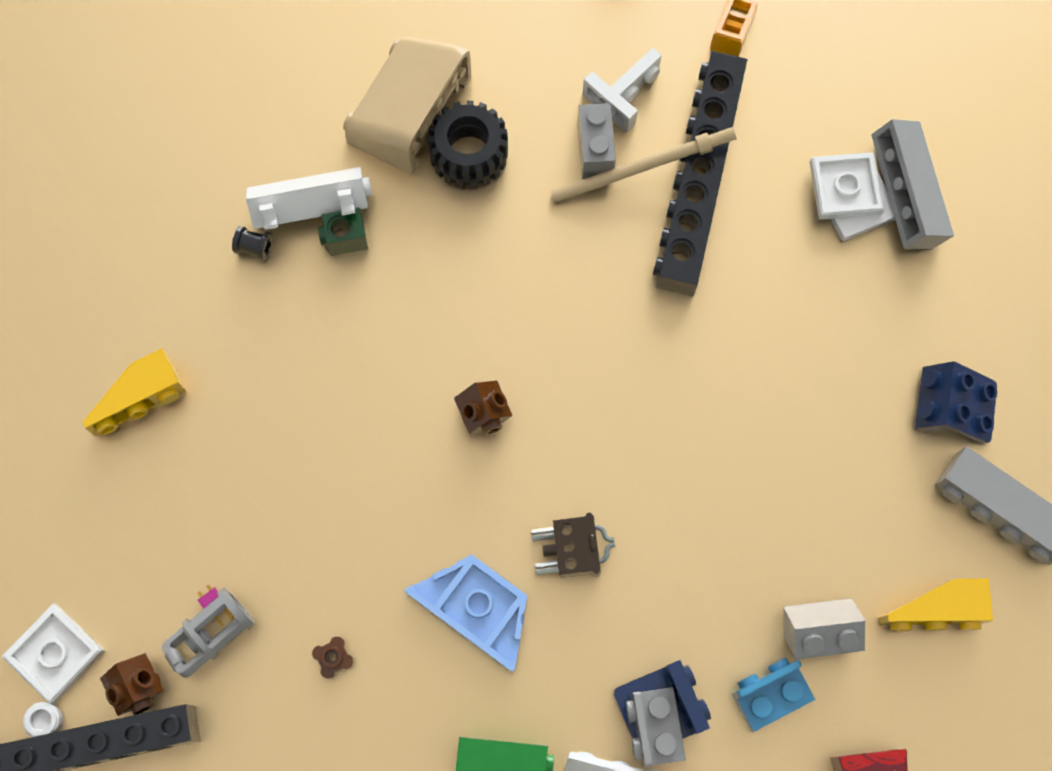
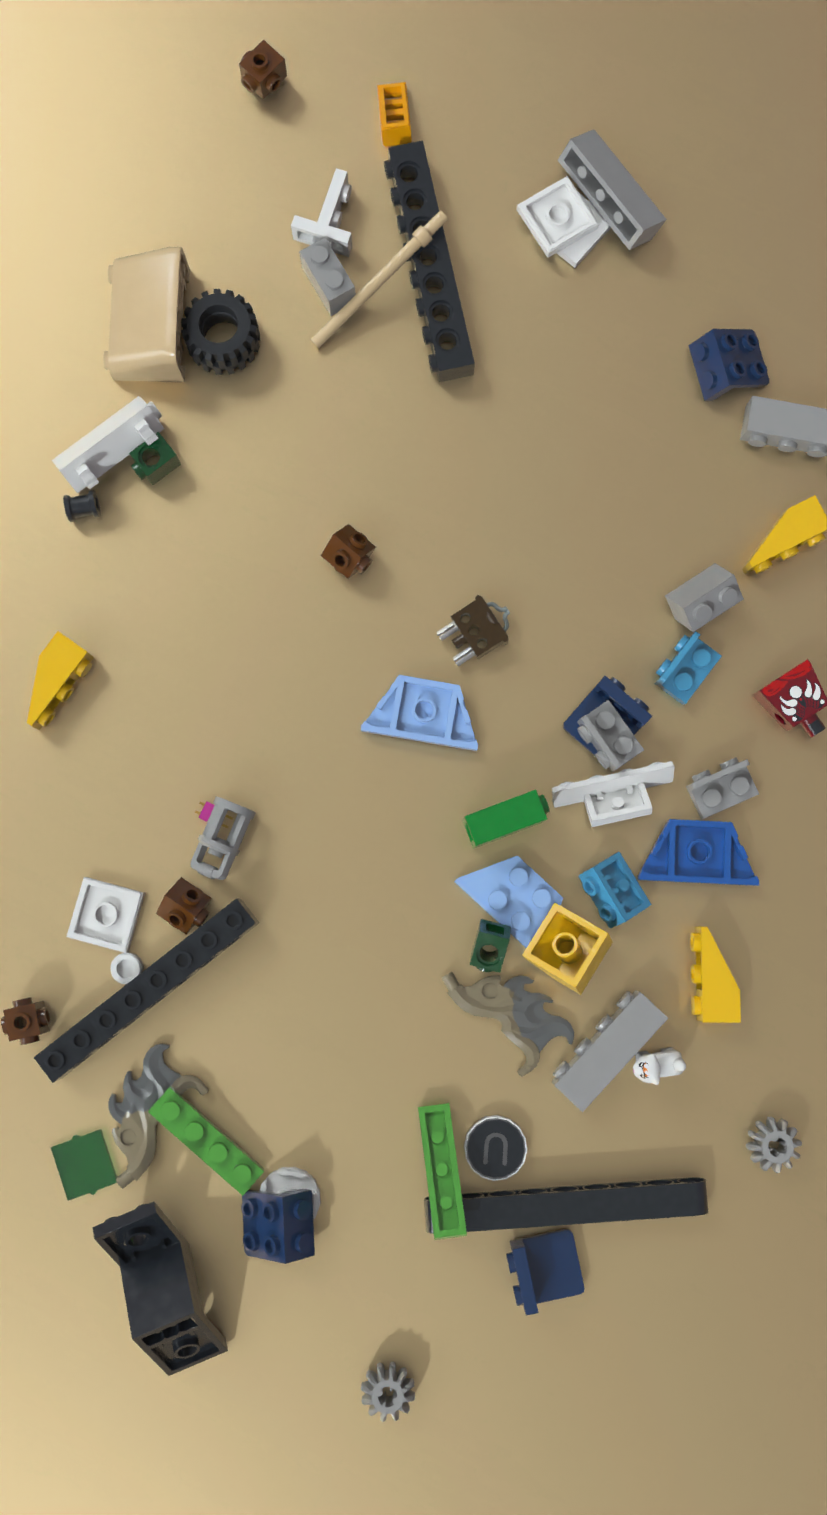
camera: 25 degrees left, 10 degrees up
reddish brown plate [312,636,353,679] -> none

